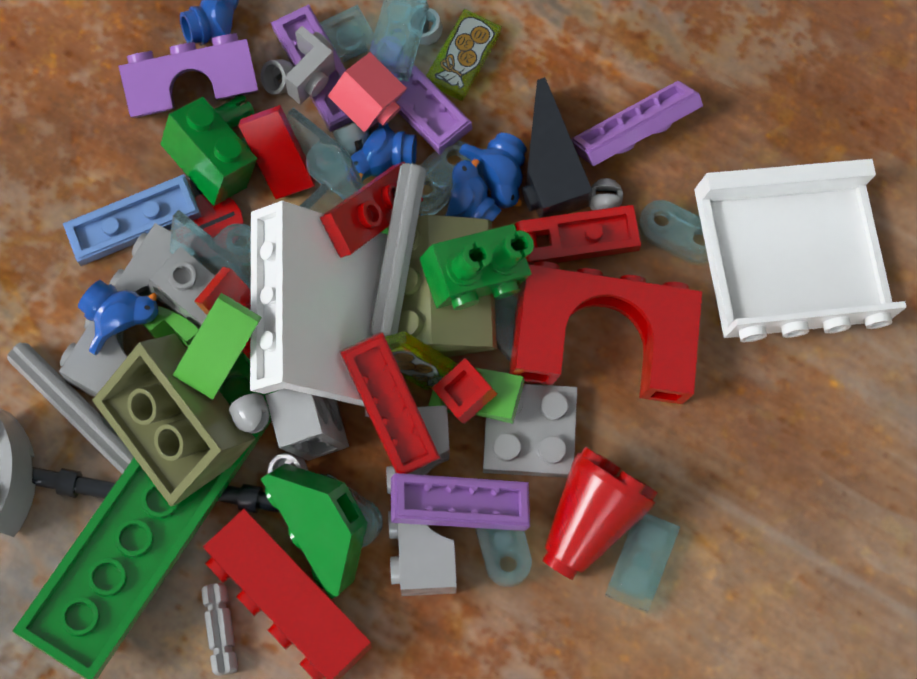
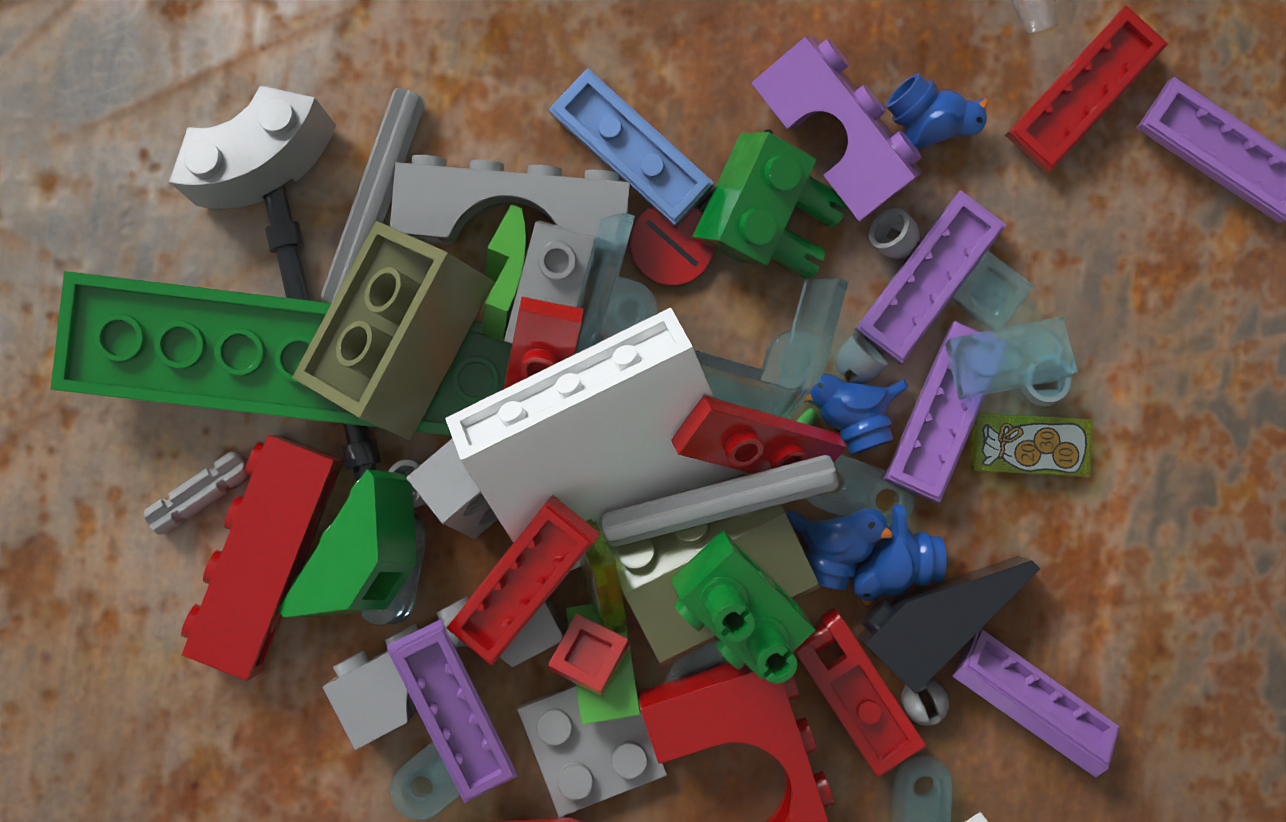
camera: 65 degrees right, 15 degrees up
blue animal [78,280,159,355] -> none
bright green slope [172,293,262,400] -> none
light grey hinge [229,393,270,433] -> none
red tile [238,105,317,199] -> none
light grey bracket [285,26,335,105] -> none
coral brick [328,52,407,133] -> none

